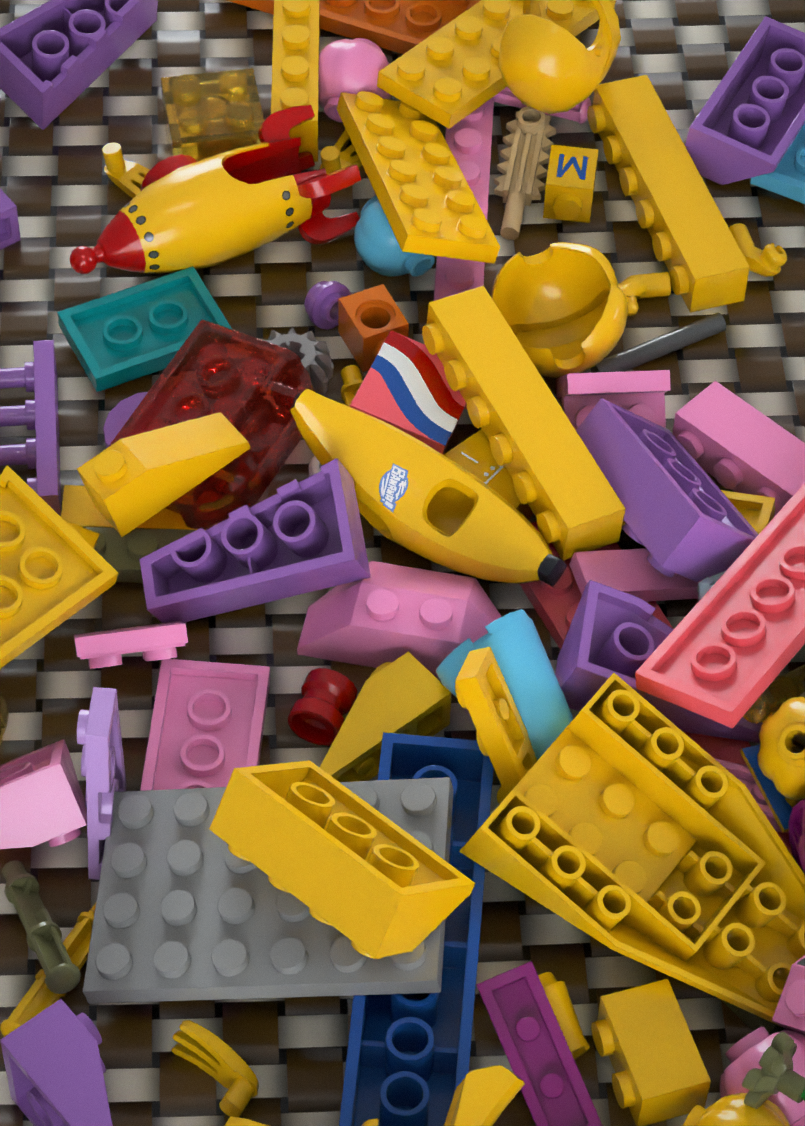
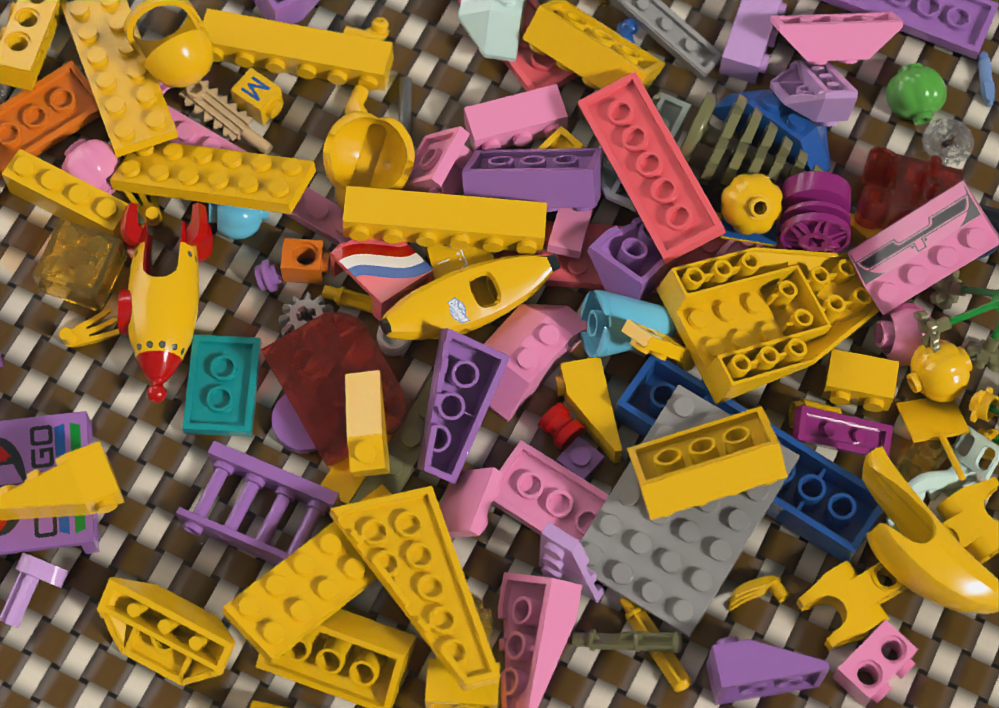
camera: 60 degrees left, 15 degrees up
none -> medium lavender plate [556,435,605,480]

